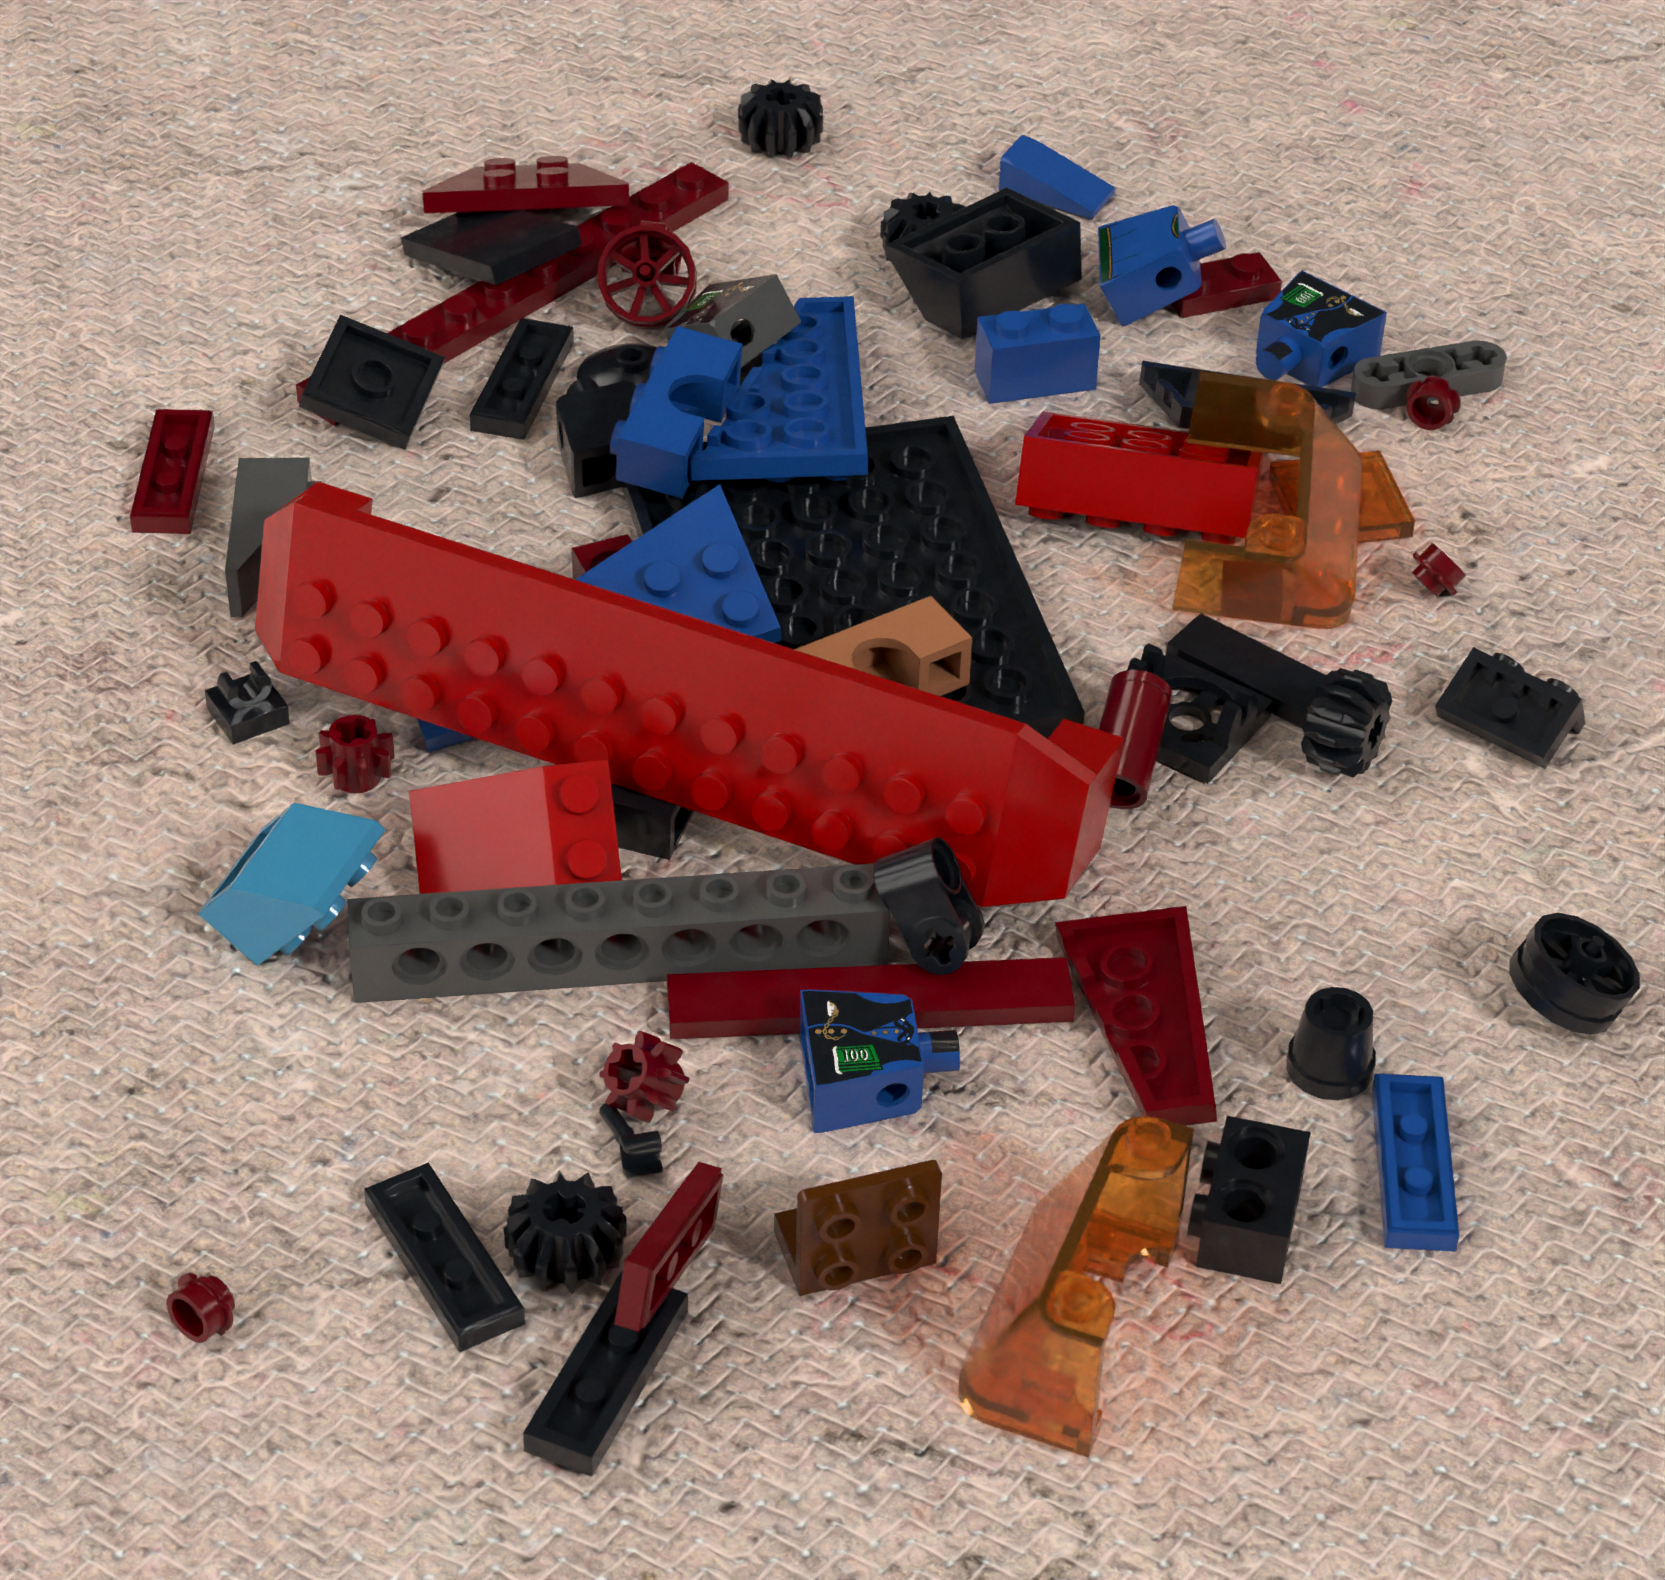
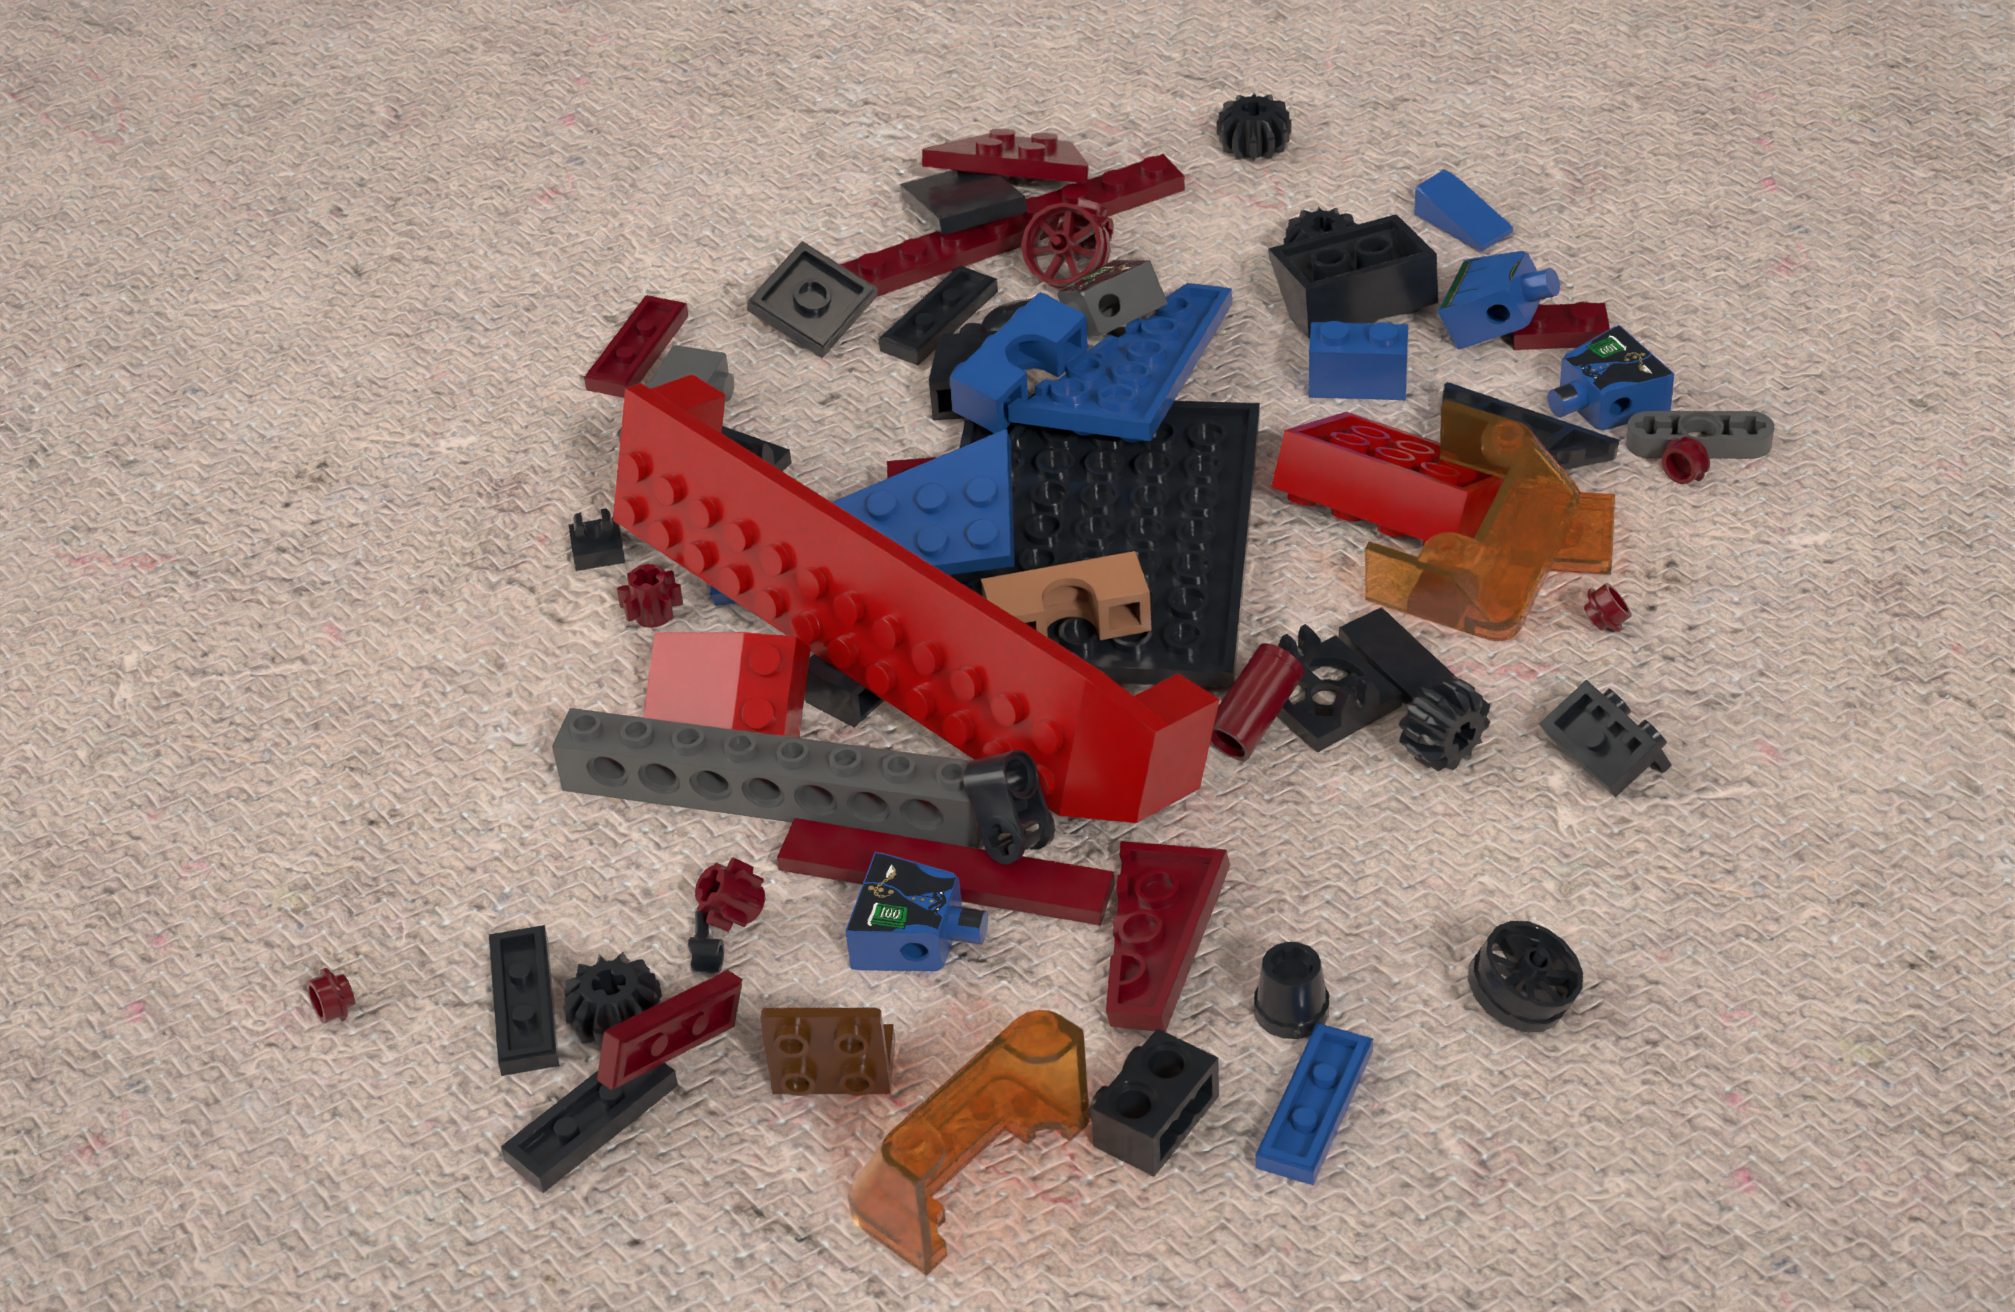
camera: 25 degrees right, 0 degrees up
dark azure slope [197,803,386,966] -> none

